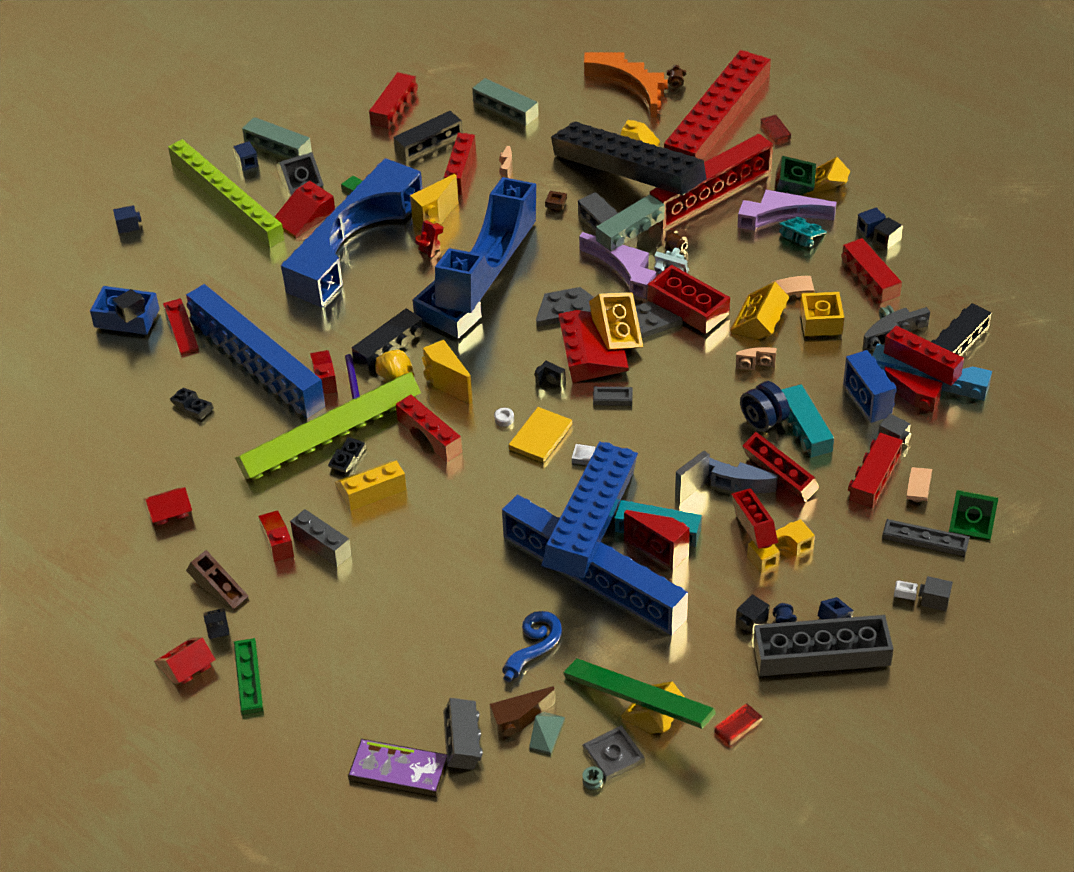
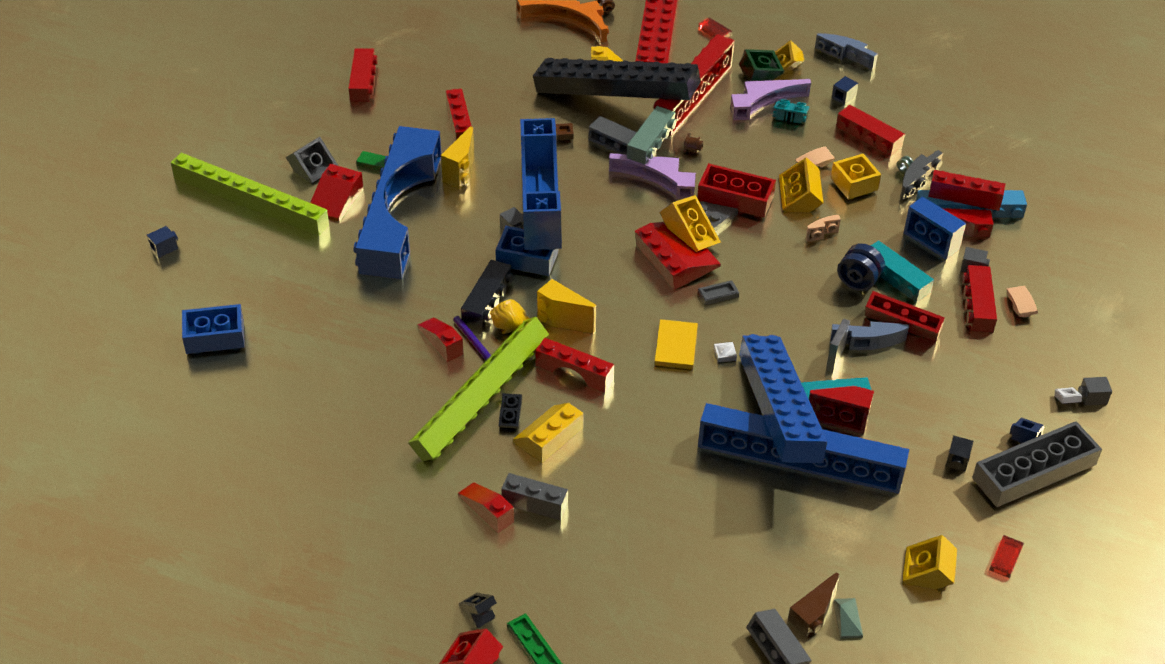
camera: 25 degrees left, 0 degrees up
black brick [113,289,145,323] -> none
red slope [143,487,192,525] -> none
red slope [163,298,199,355] -> none
black slope [170,388,214,420] -> none
blue brick [186,284,325,418] -> none
reddish brown slope [186,550,249,610] -> none
dark blue brick [233,141,259,171] -> none
sand green brick [242,117,312,159] -> none
black brick [393,111,463,161] -> none
red hips [415,220,443,258] -> none
sand green brick [472,78,538,126] -> none
white tile [494,408,514,427] -> none
light nougat slope [499,146,512,178] -> none
blue plant [502,611,562,682] -> none
black bracket [534,360,566,387] -> none
dark grey wing [536,287,594,327] -> none
green tile [563,658,716,729] -> none
flat silver tile [583,725,645,781] -> none
sand green bush [583,767,603,790] -> none
light aqua hips [654,248,689,274] -> none
red brick [731,488,778,549] -> none
yellow arch [747,519,815,574] -> none
dark blue brick [772,603,797,623] -> none
black brick [873,217,903,250] -> none
dark grey tile [882,519,970,557] -> none
black brick [931,303,992,356] -> none
green slope [949,490,999,539] -> none
none -> sand blue slope [815,33,878,69]

